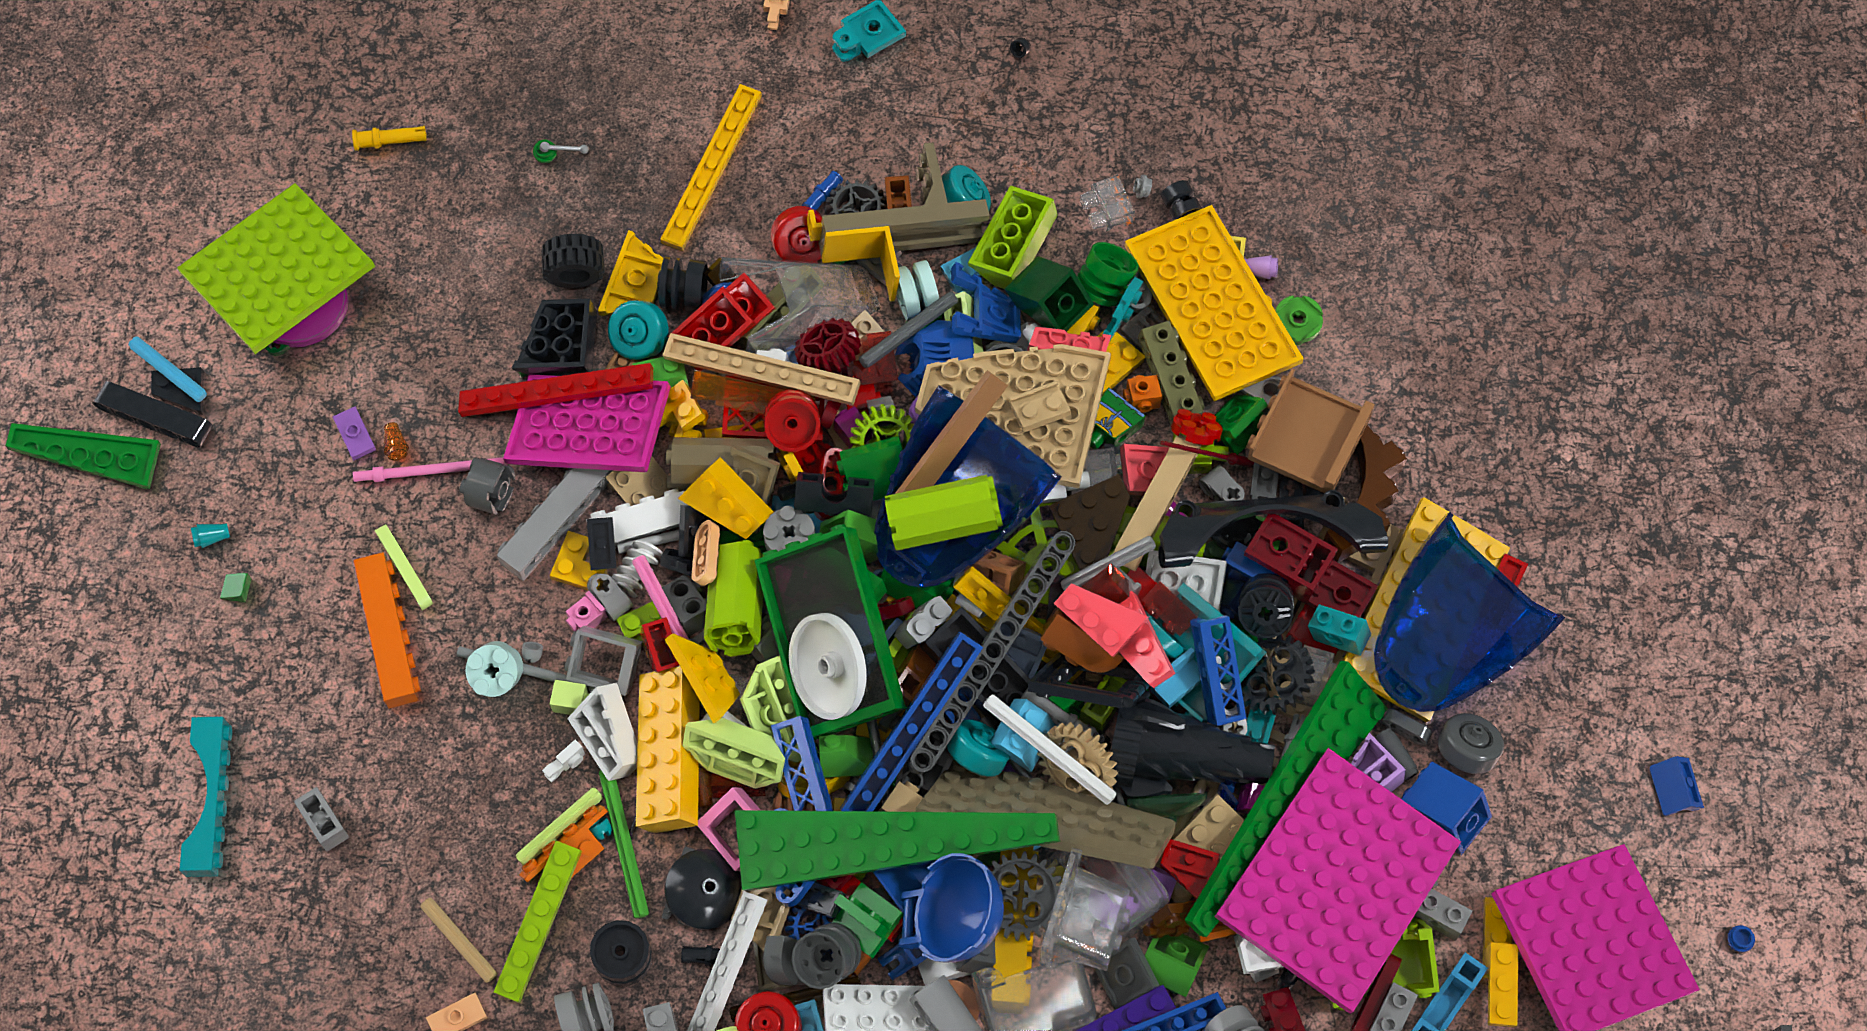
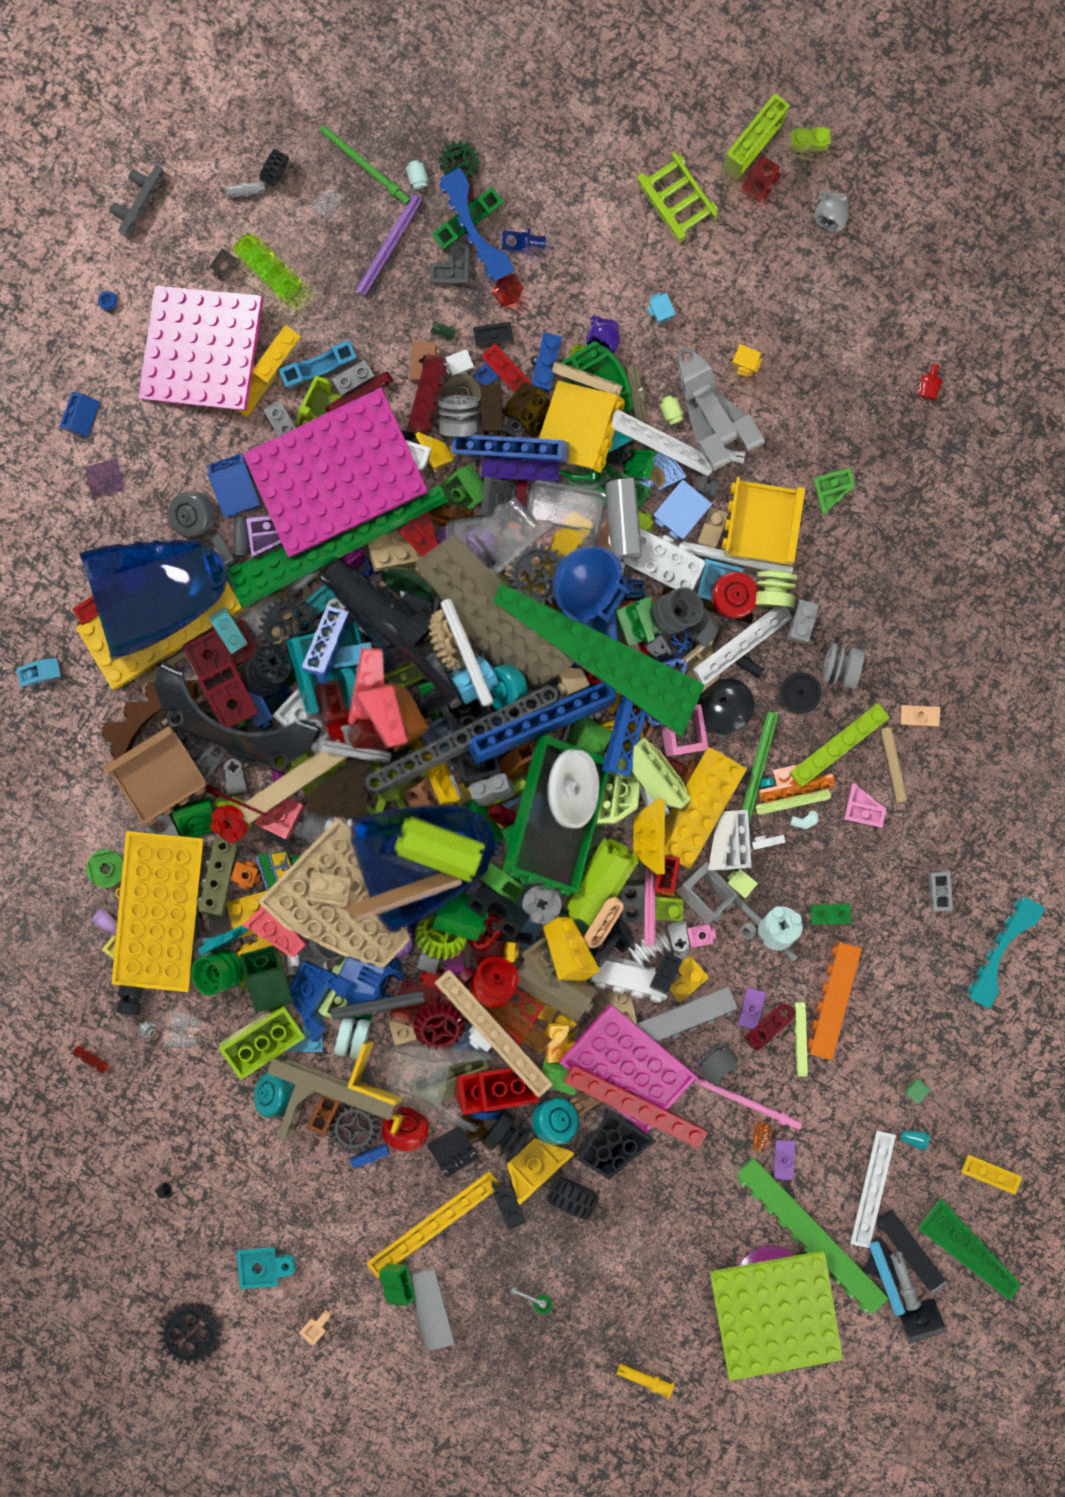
camera: 145 degrees left, 20 degrees up
none -> medium azure slope [16,658,61,687]
none -> clear red axle [72,1046,108,1073]
none -> clear purple piece [85,459,125,498]
none -> green brick [379,1263,415,1306]
none -> light grey brick [410,1267,455,1350]
none -> yellow slope [415,432,456,473]
none -> black hinge [427,1125,479,1178]
none -> black plate [491,1176,526,1230]
none -> dark red beam [514,481,527,518]
none -> bright green brick [736,1157,889,1315]
none -> medium lavender plate [738,988,766,1029]
none -> dark red piece [744,1004,794,1052]
none -> light aqua arm [790,811,819,829]
none -> green brick [810,904,851,924]
none -> bright pink wing [844,783,886,828]
none -> white plate [850,1130,896,1248]
none -> light grey pin [890,1252,921,1311]
none -> black bracket [899,1299,947,1344]
none -> yellow plate [961,1154,1022,1195]

